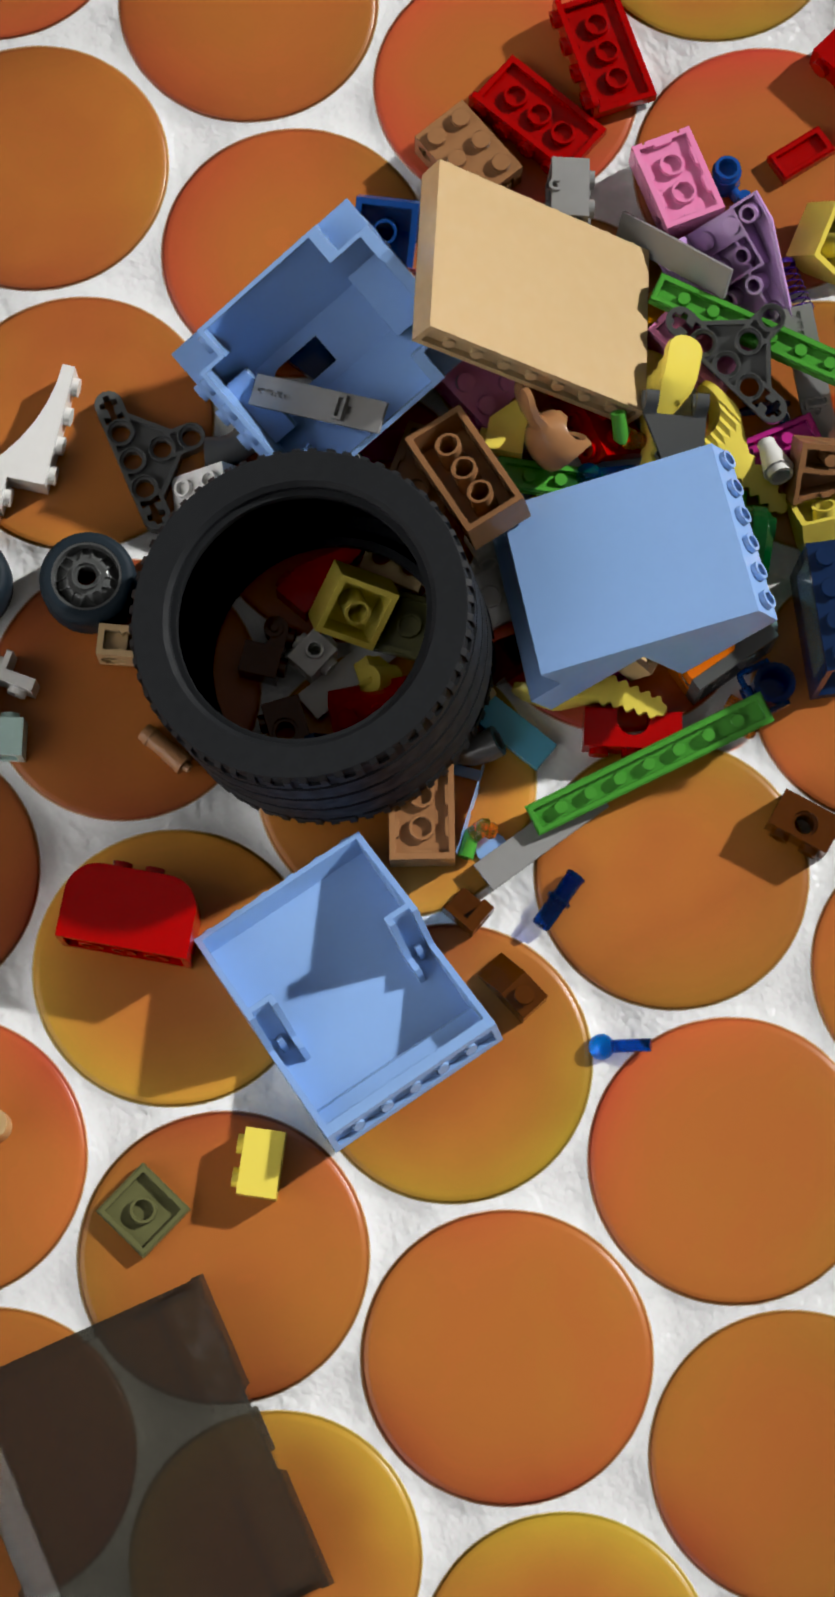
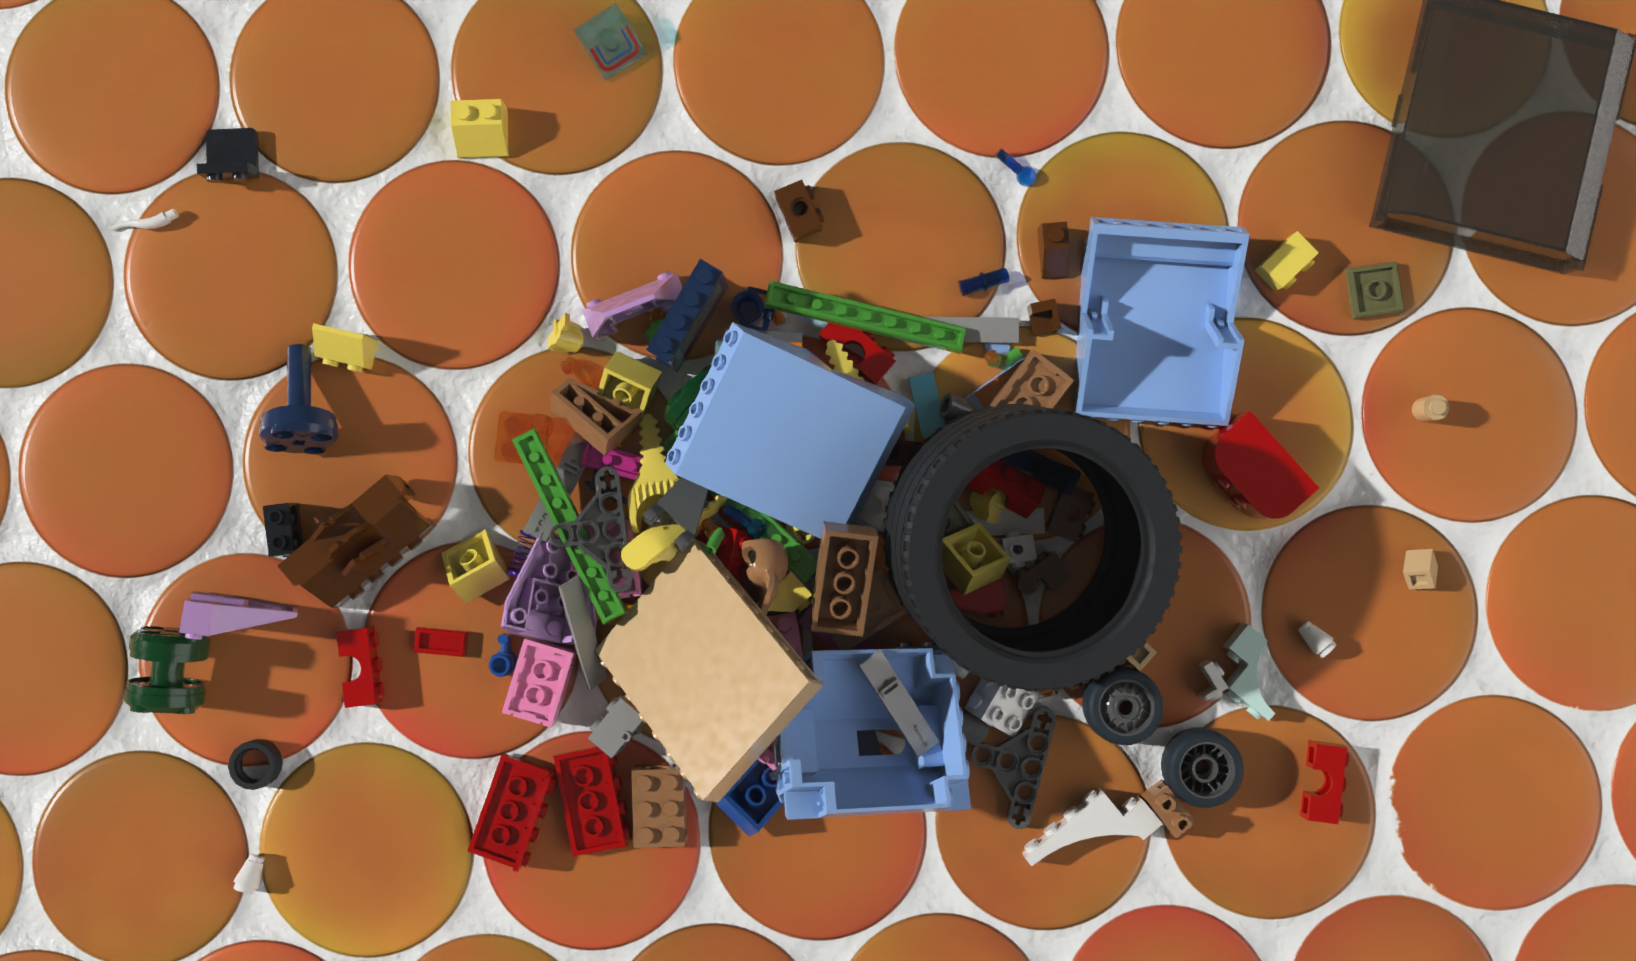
camera: 140 degrees left, 10 degrees up
white cone [757,436,794,485] -> none

